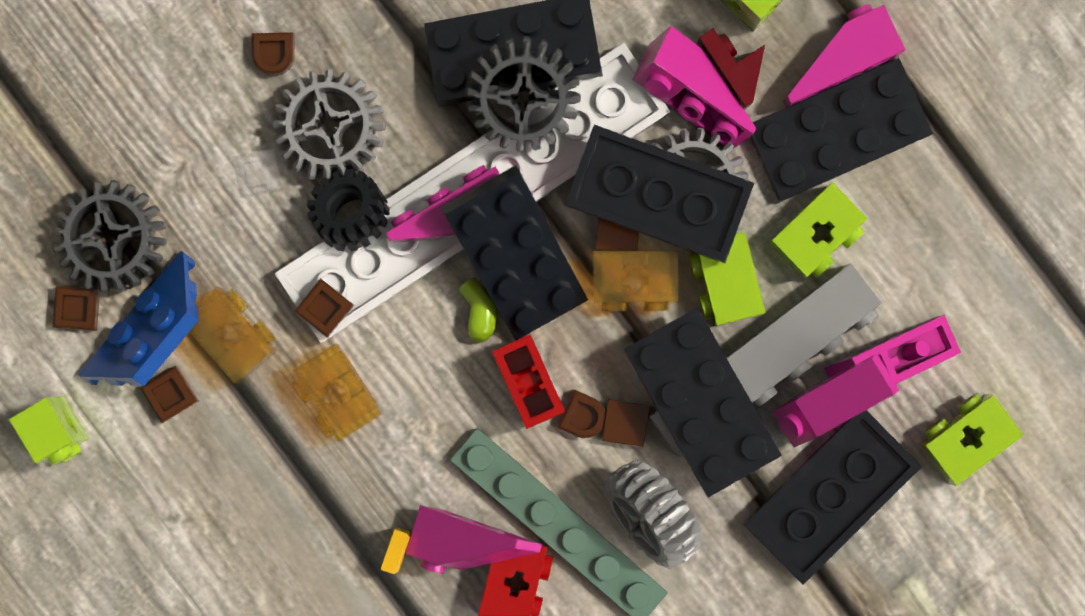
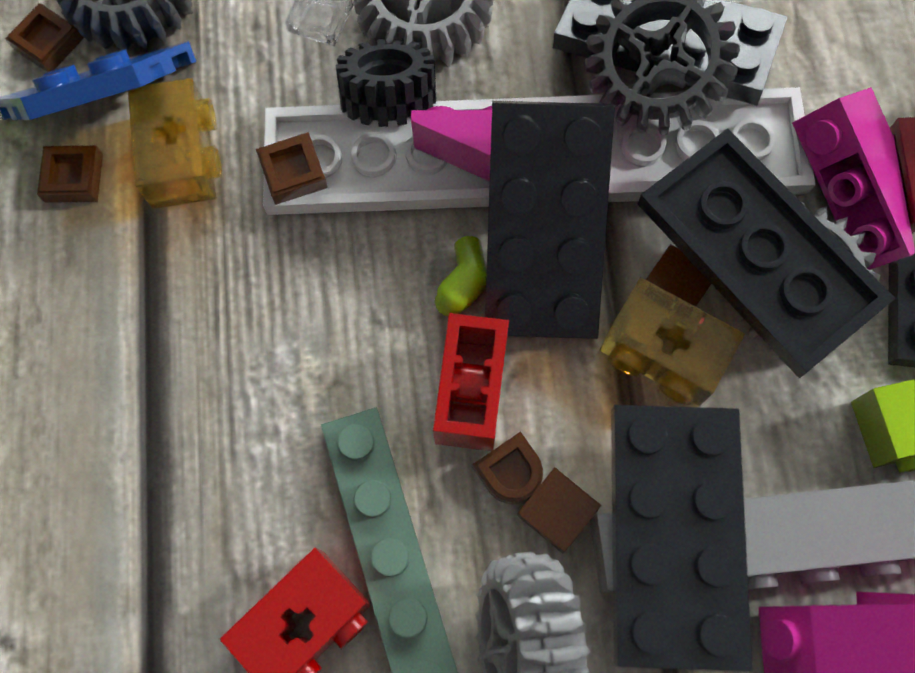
camera: 35 degrees right, 15 degrees down
clear yellow brick [292,343,383,442] -> none
yellow tile [380,527,411,574] -> none
dark pink slope [406,505,542,574] -> none
lime brick [688,232,766,326] -> none

